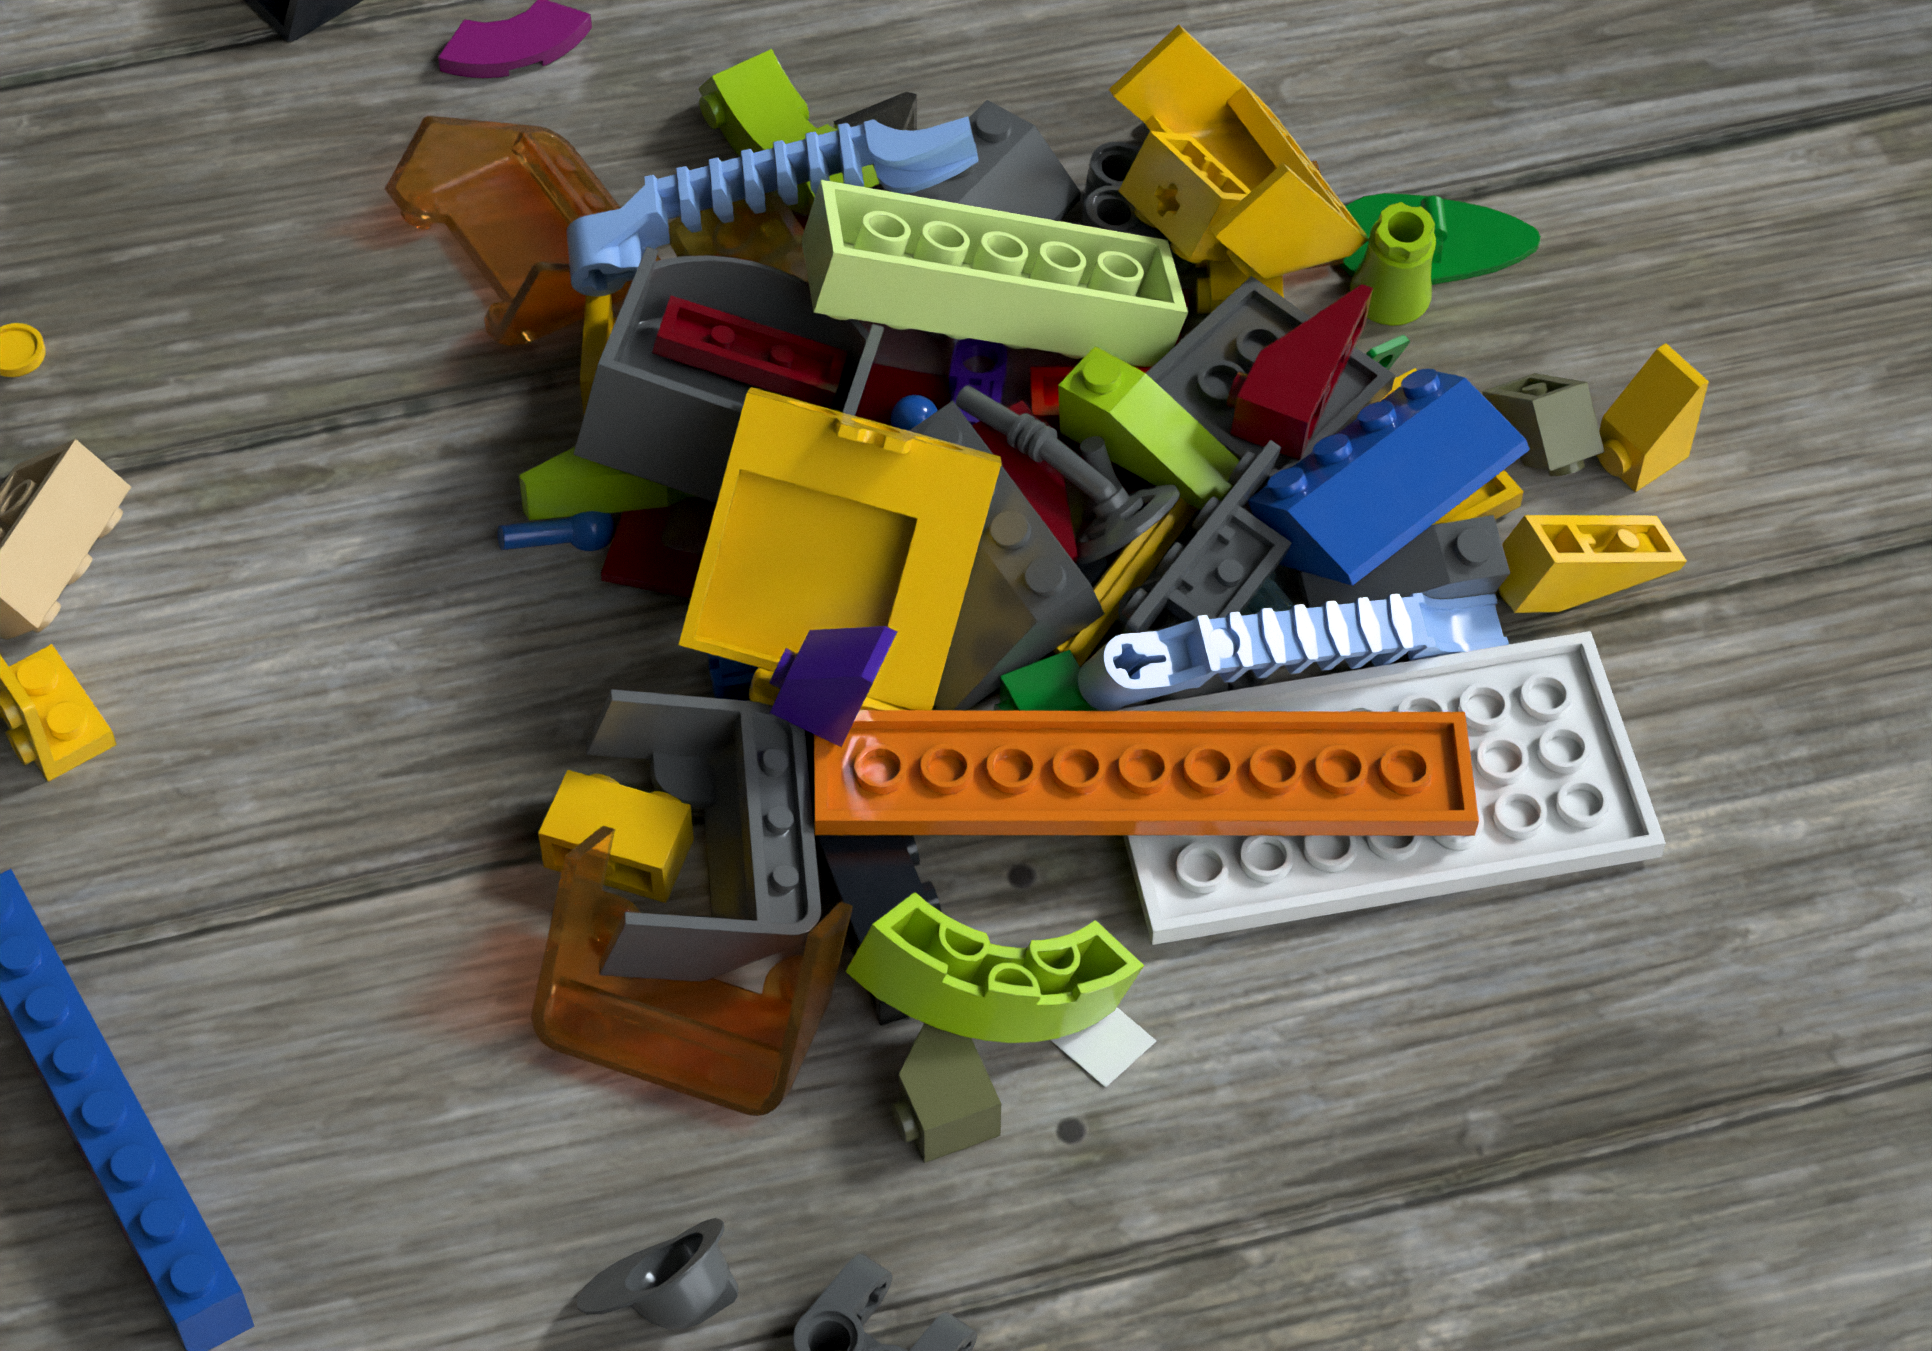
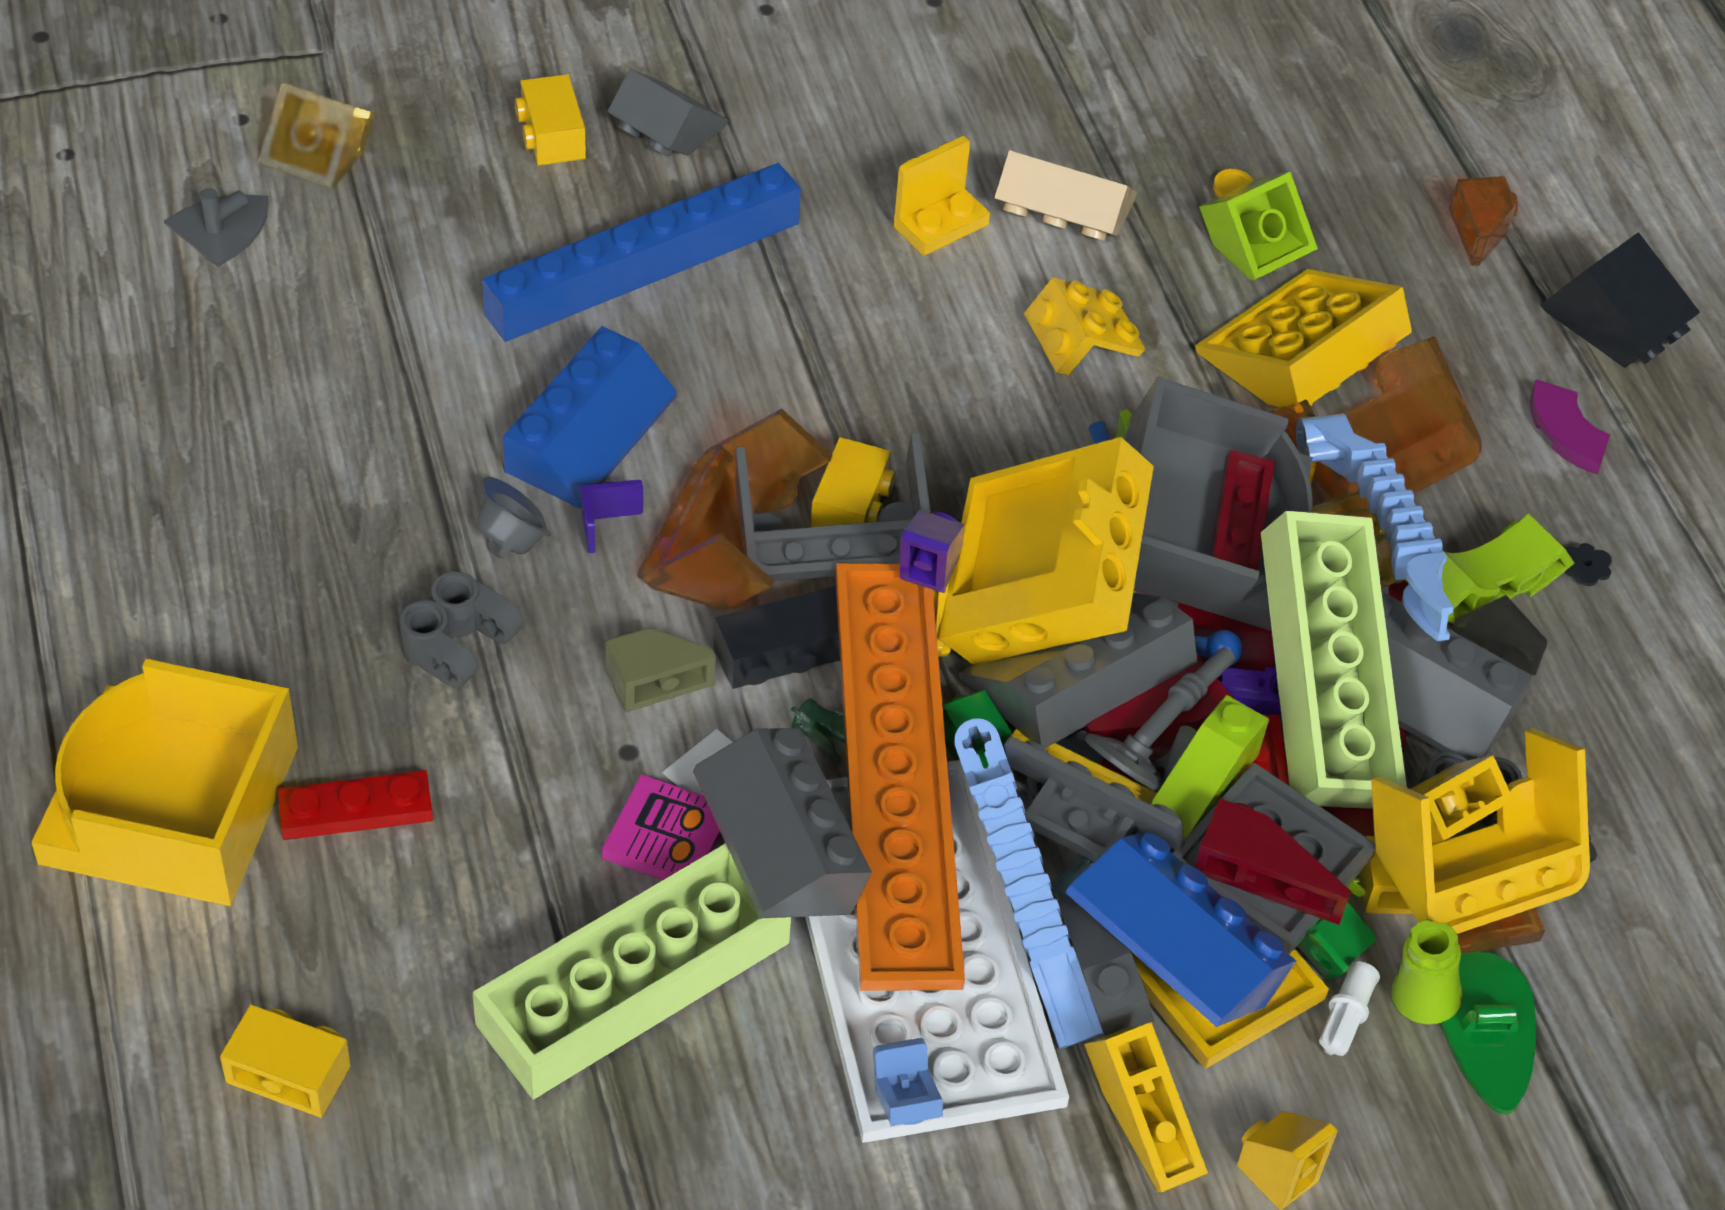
camera: 85 degrees right, 5 degrees down
lime brick [845,892,1144,1043] -> none
olive slope [1482,373,1604,476] -> none
none -> yellowish green brick [473,843,791,1100]
none -> blue slope [503,326,677,509]
none -> dark purple bracket [581,480,643,553]
none -> dark pink tile [602,774,722,880]
none -> dark grey slope [693,728,872,919]
none -> clear green piece [791,698,845,764]
none -> medium blue bracket [873,1038,943,1126]
none -> yellow bracket [1024,277,1145,376]
none -> yellow slope [1195,269,1412,412]
none -> lime slope [1199,172,1318,280]
none -> white axle [1319,961,1380,1056]
none -> clear orange slope [1449,176,1518,266]
none -> black plant [1565,543,1612,586]

